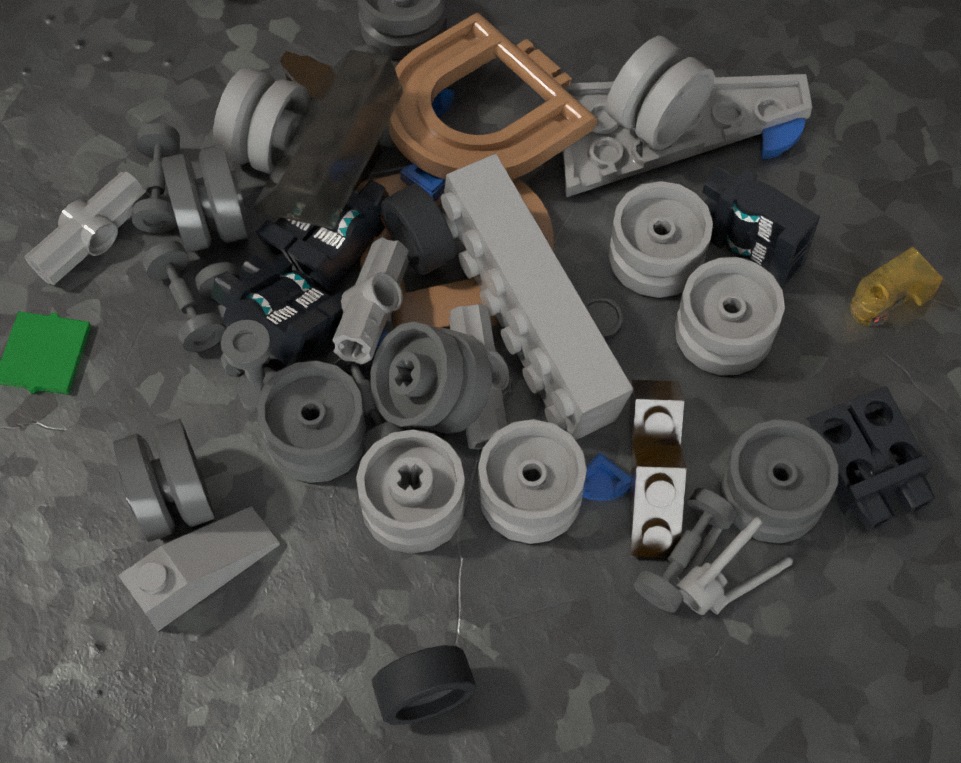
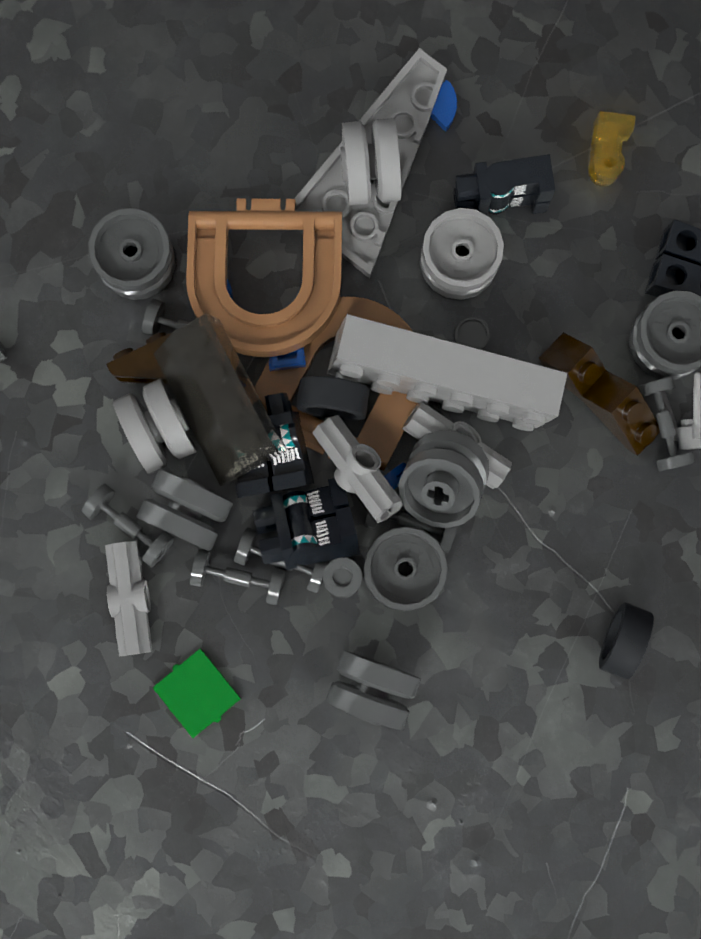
camera: 50 degrees left, 20 degrees up
light grey slope [118,506,280,631] -> none
light grey wheel [356,429,466,554] -> none
light grey wheel [478,419,587,544] -> none
blue tile [583,452,631,500] -> none
light grey wheel [675,257,785,375] -> none

